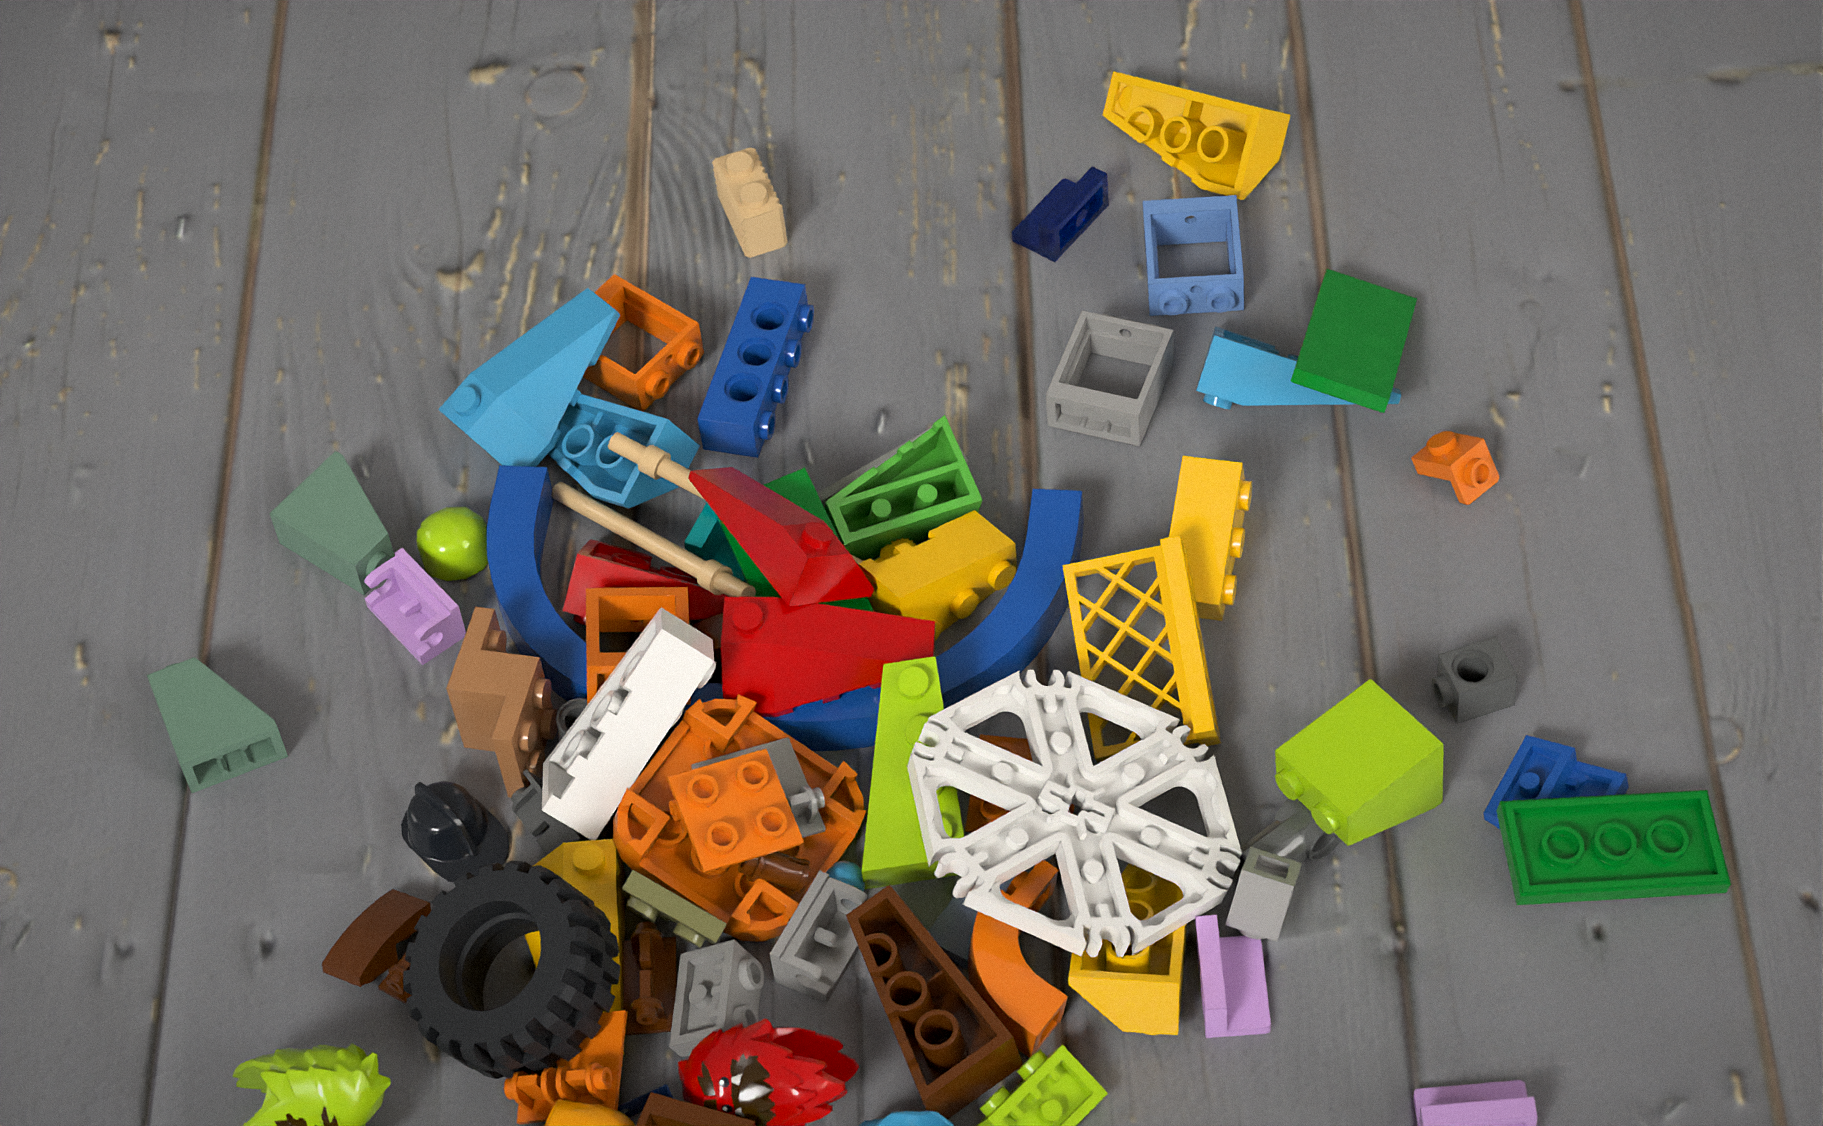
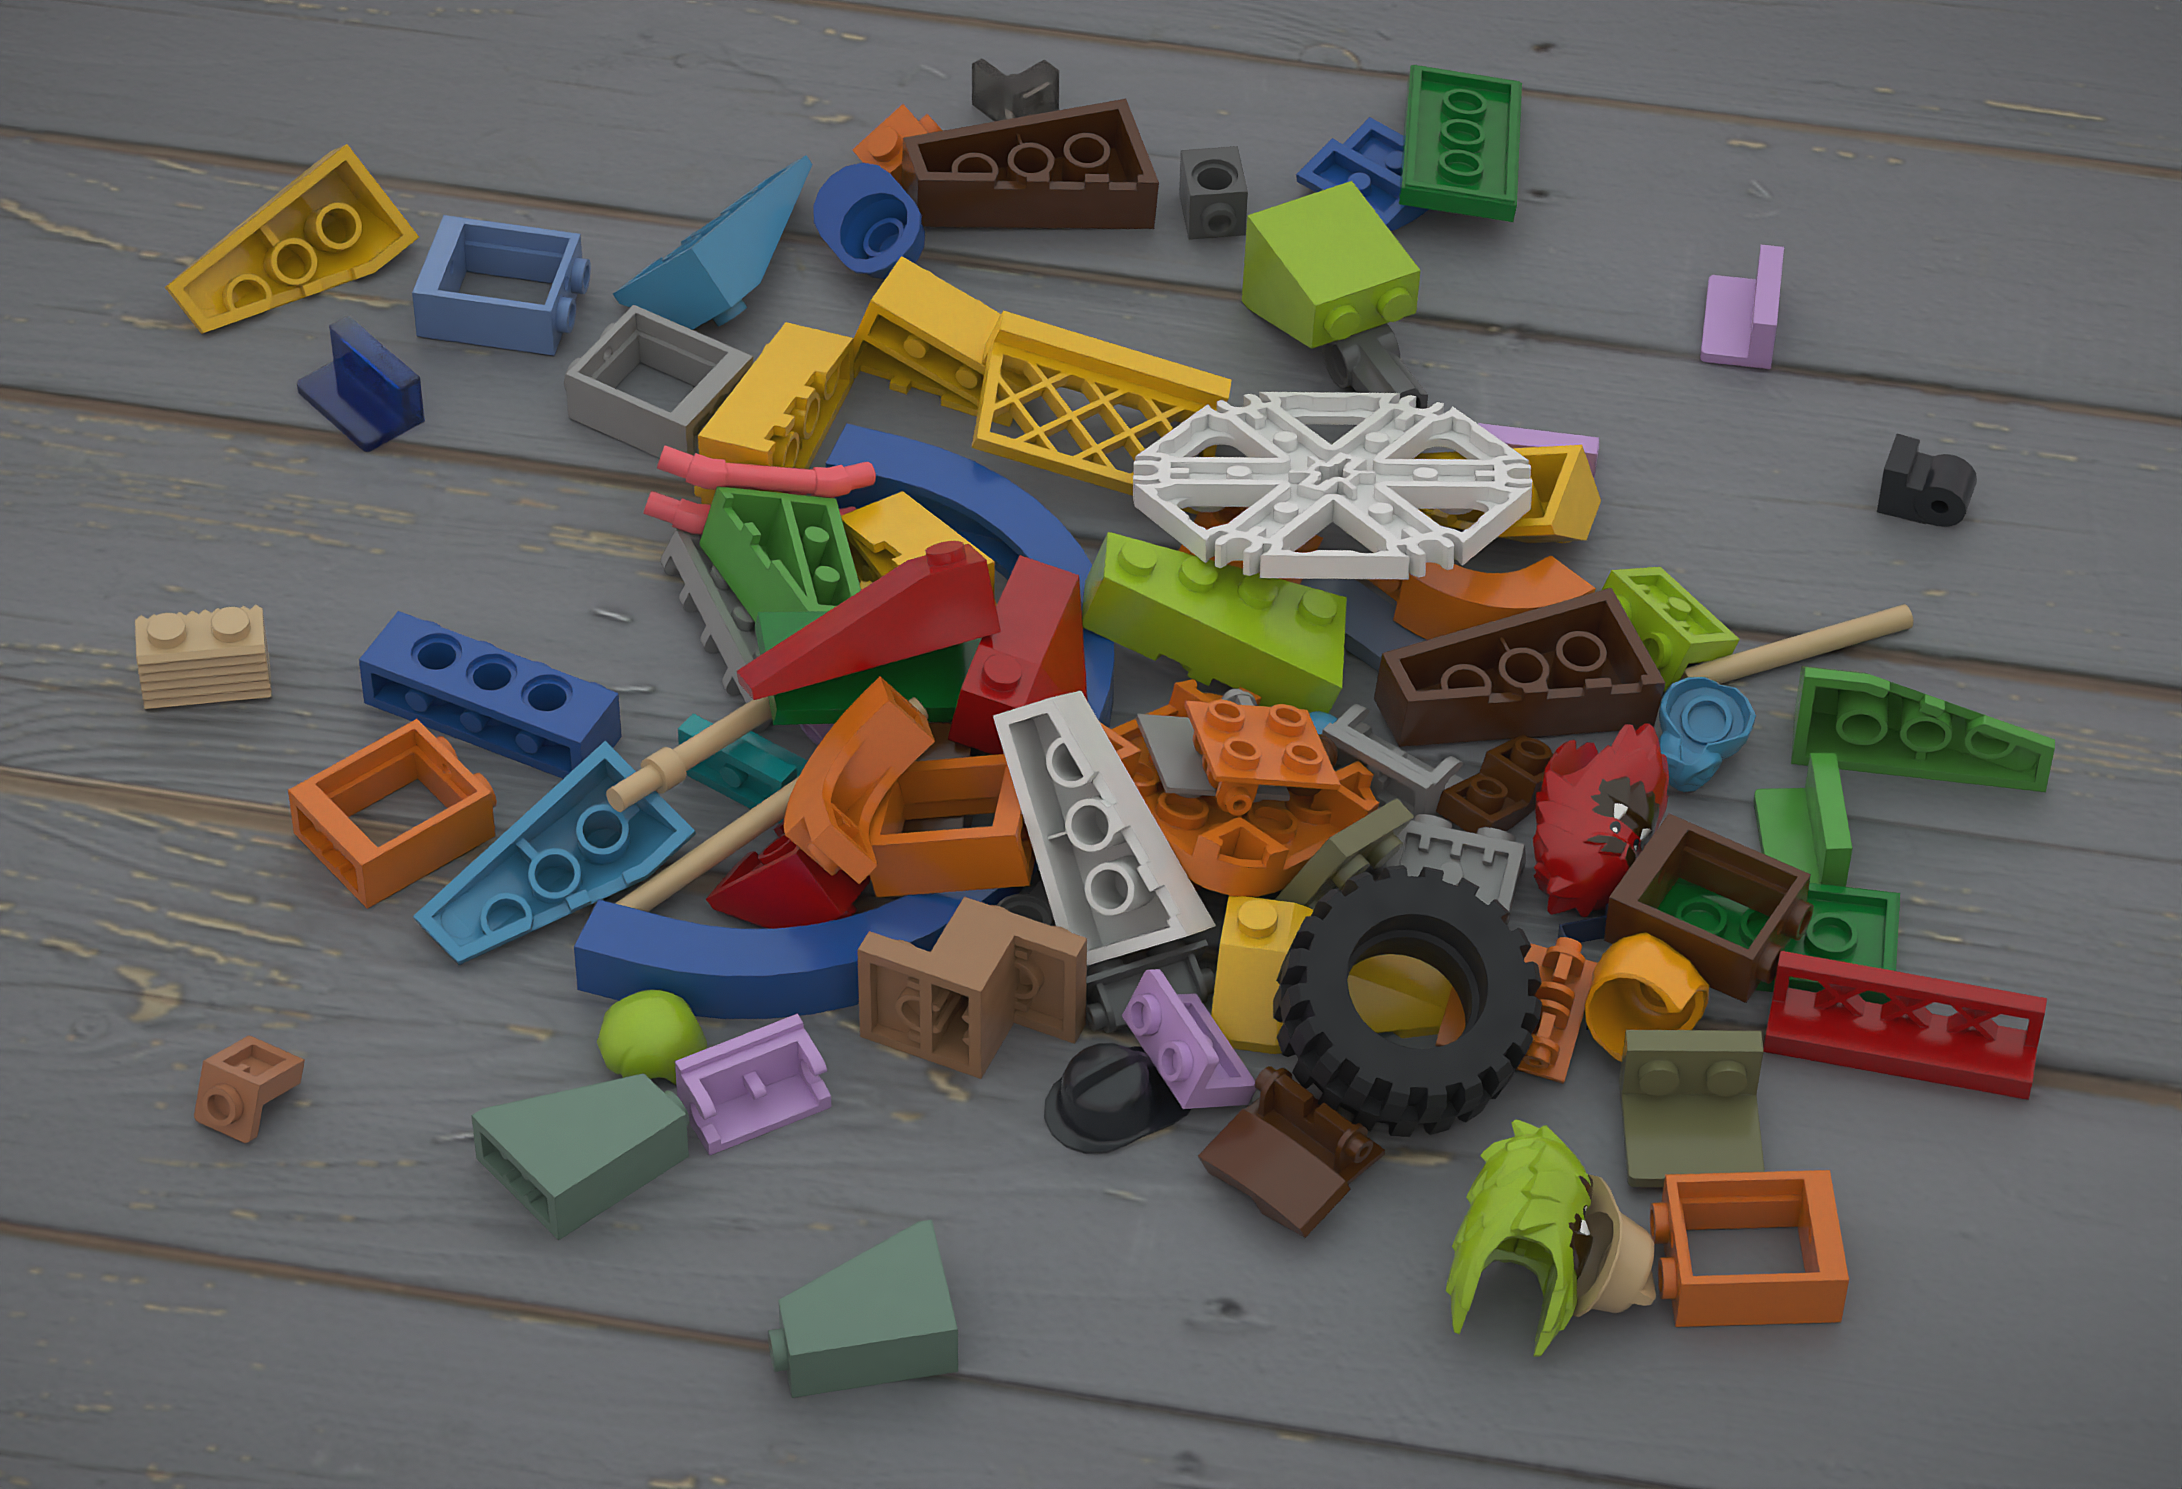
camera: 85 degrees left, 5 degrees down
dark azure wedge [438,288,620,467] -> none
light grey brick [1225,847,1302,942] -> none
green tile [1290,268,1417,413] -> none
none -> nougat bracket [194,1035,305,1143]
none -> coral piece [643,445,876,535]
none -> yellow wedge [694,322,854,505]
none -> orange arch [784,676,935,884]
none -> blue piece [813,163,925,279]
none -> reddish brown wedge [901,99,1159,229]
none -> clear smoke panel [972,58,1060,122]
none -> lavender bracket [1122,969,1256,1109]
none -> reddish brown slope [1436,734,1553,834]

